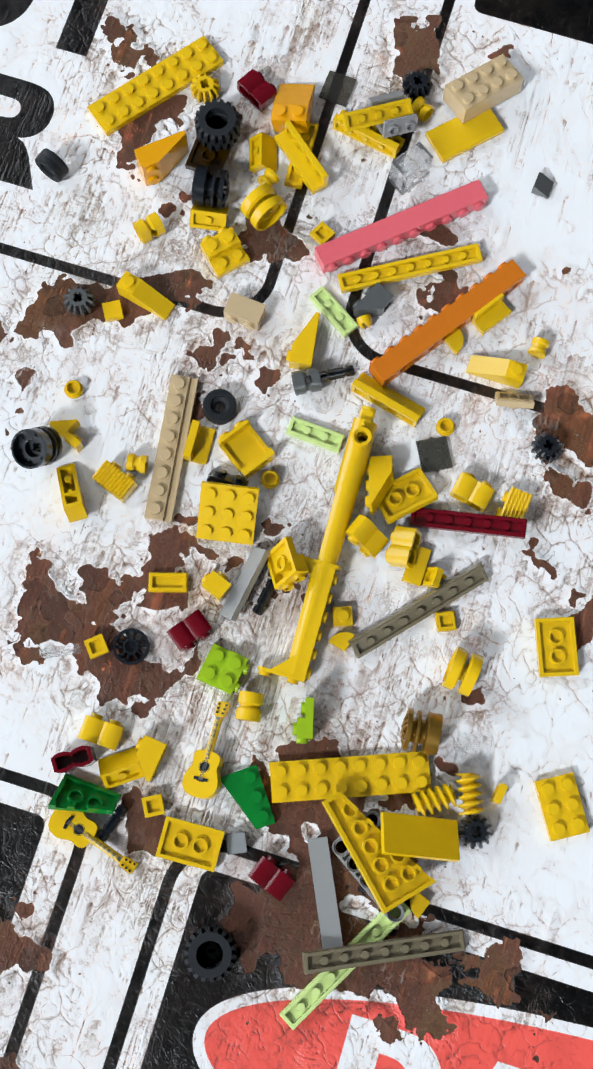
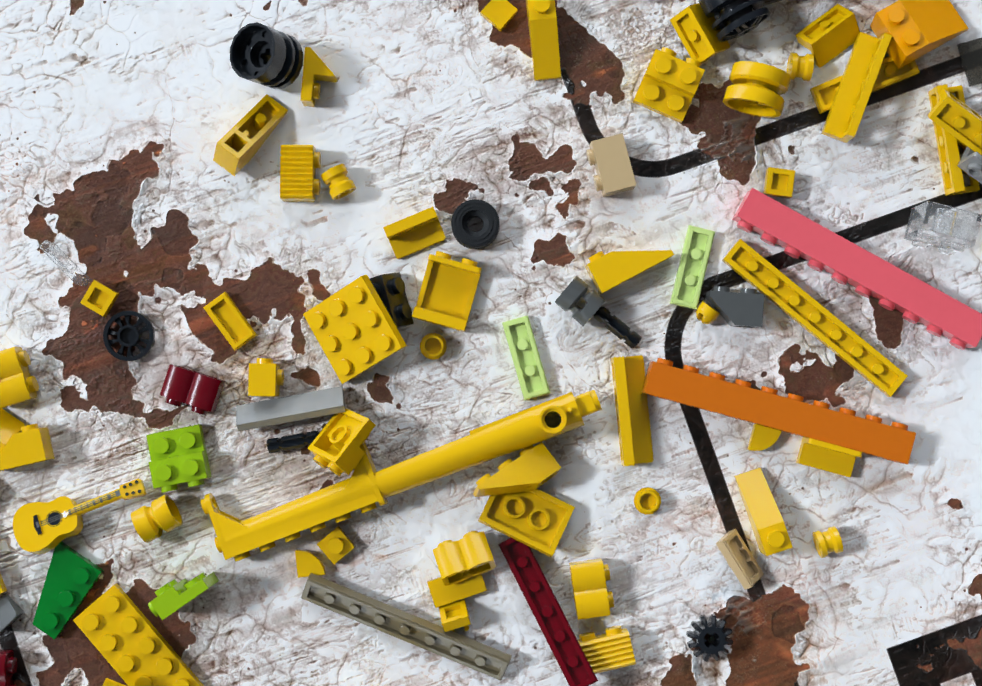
camera: 55 degrees right, 10 degrees up
yellow plate [64,380,83,399] -> none
tan plate [144,374,199,523] -> none
yellow brick [345,514,389,559] -> none
clear smoke piece [416,436,453,473] -> none
yellow tile [434,610,457,633] -> none

